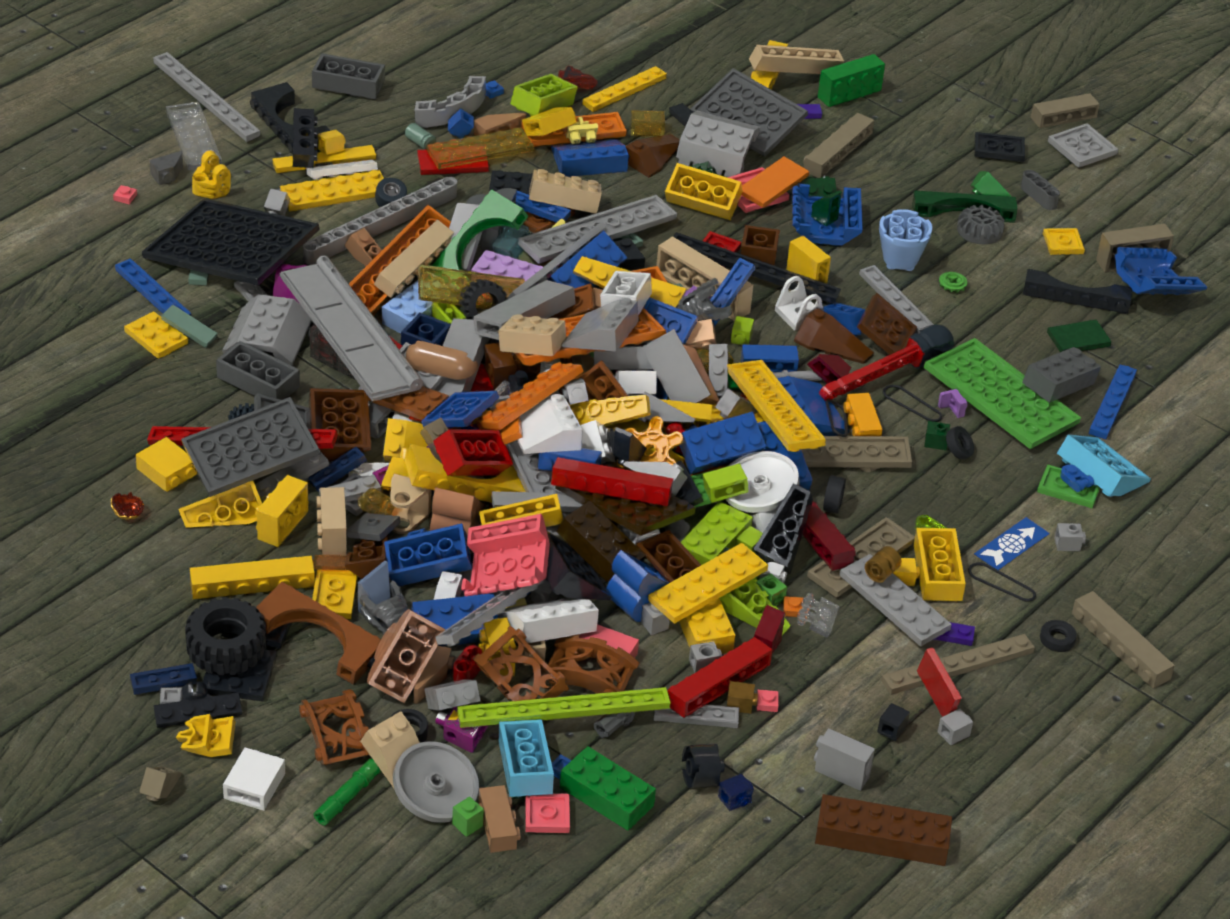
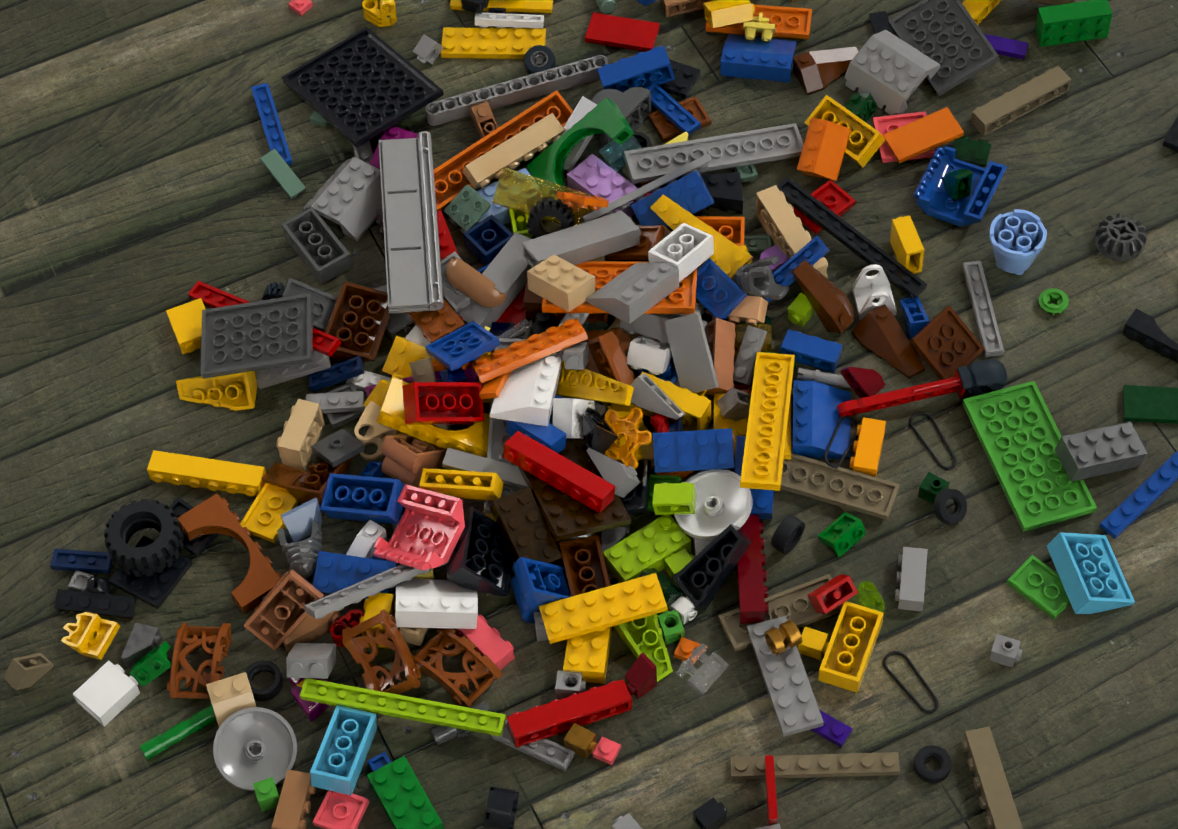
camera: 30 degrees right, 15 degrees up
clear red hair [111,492,144,520] -> none
yellow plate [124,311,188,359] -> none
yellow brick [255,475,308,547] -> none
clear yellow piece [358,488,397,515] -> none
clear yellow plate [427,127,534,169] -> none
tan brick [529,169,601,214] -> none
clear yellow brick [630,110,665,136] -> none
reddish brown brick [741,225,780,266] -> none
dark green arch [912,190,1018,223] -> none
medium lavender bracket [938,389,967,418] -> none
green slope [970,171,1011,197] -> none
blue sticker [974,517,1050,570] -> none
blue plate [1060,464,1094,492] -> none
none -> flat silver slope [121,623,163,667]
none -> green bracket [129,641,172,687]
none -> sand green bracket [444,185,491,233]
none -> orange plate [556,191,609,210]
none -> blue brick [597,46,675,93]
none -> reddish brown wedge [792,261,855,333]
none -> orange slope [797,117,851,181]
none -> red brick [807,574,858,614]
none -> green bracket [818,512,866,557]
none -> light grey brick [895,547,928,611]

